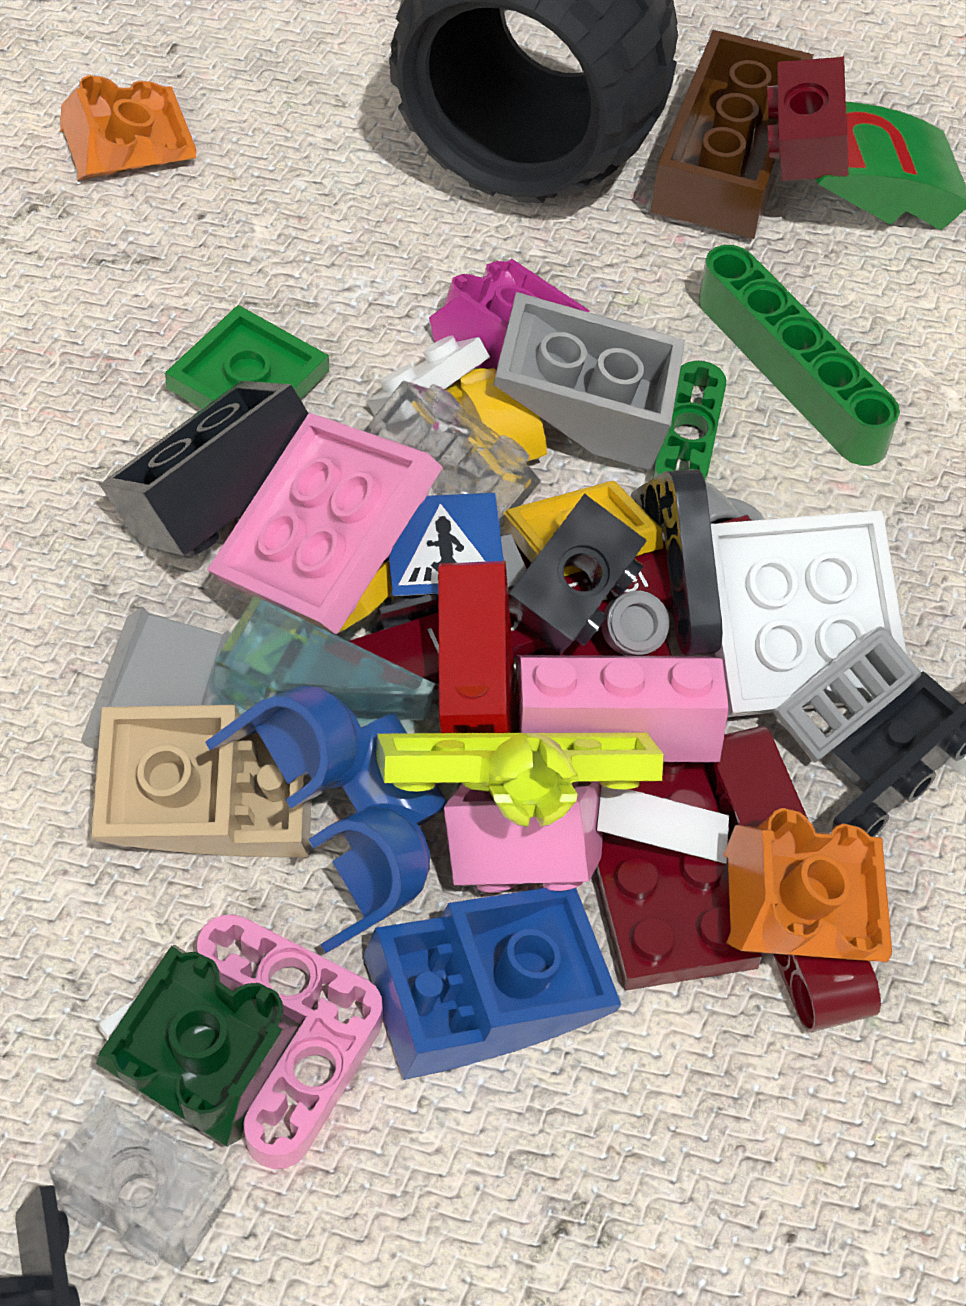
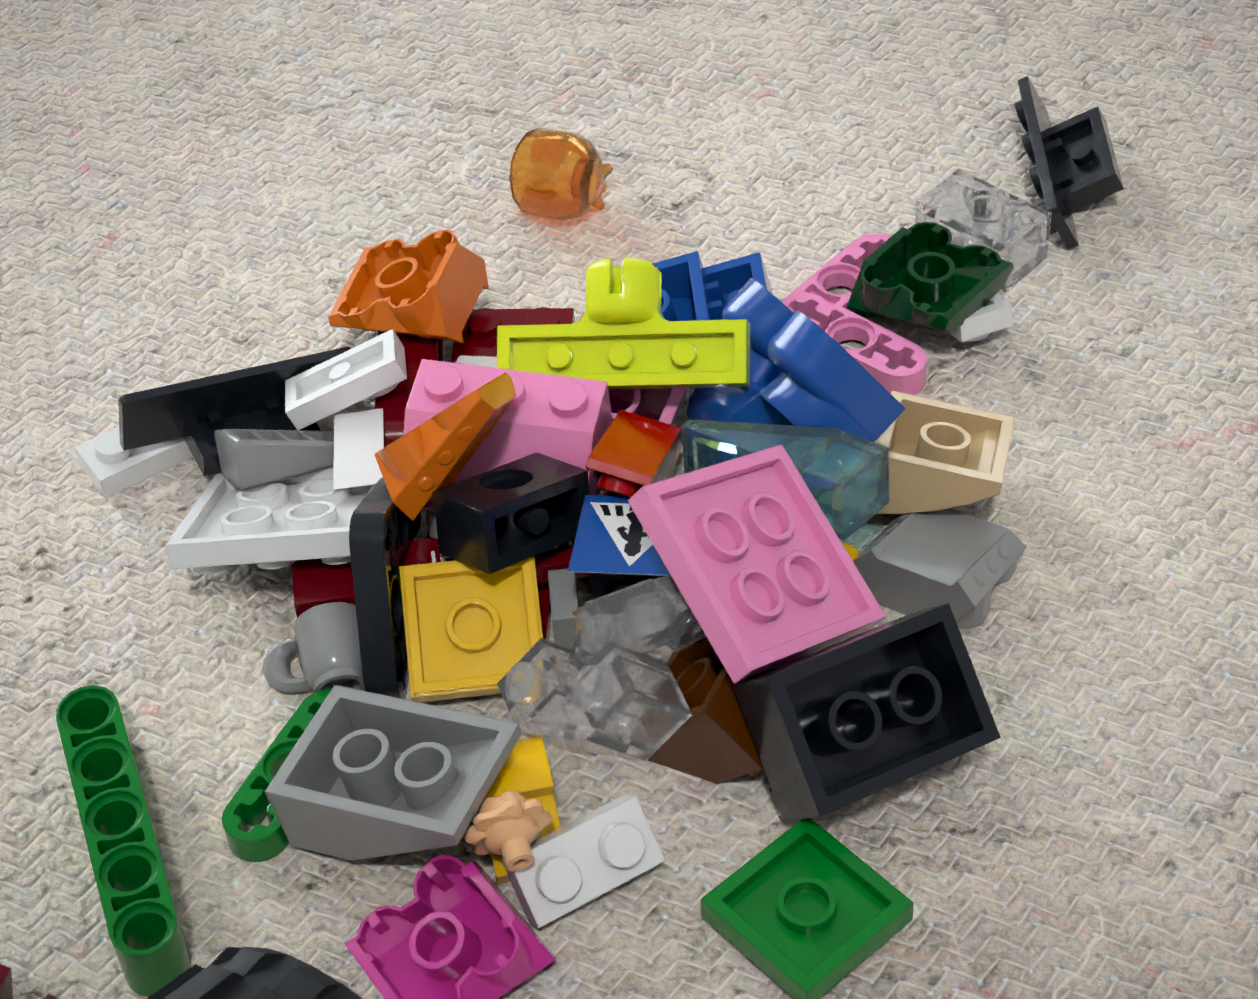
camera: 160 degrees left, 10 degrees down
none -> white plate [285,329,407,430]
none -> white sticker [333,408,384,490]
none -> orange slope [374,372,516,521]
none -> light nougat plant [463,791,552,872]
none -> clear orange helmet [509,128,613,221]

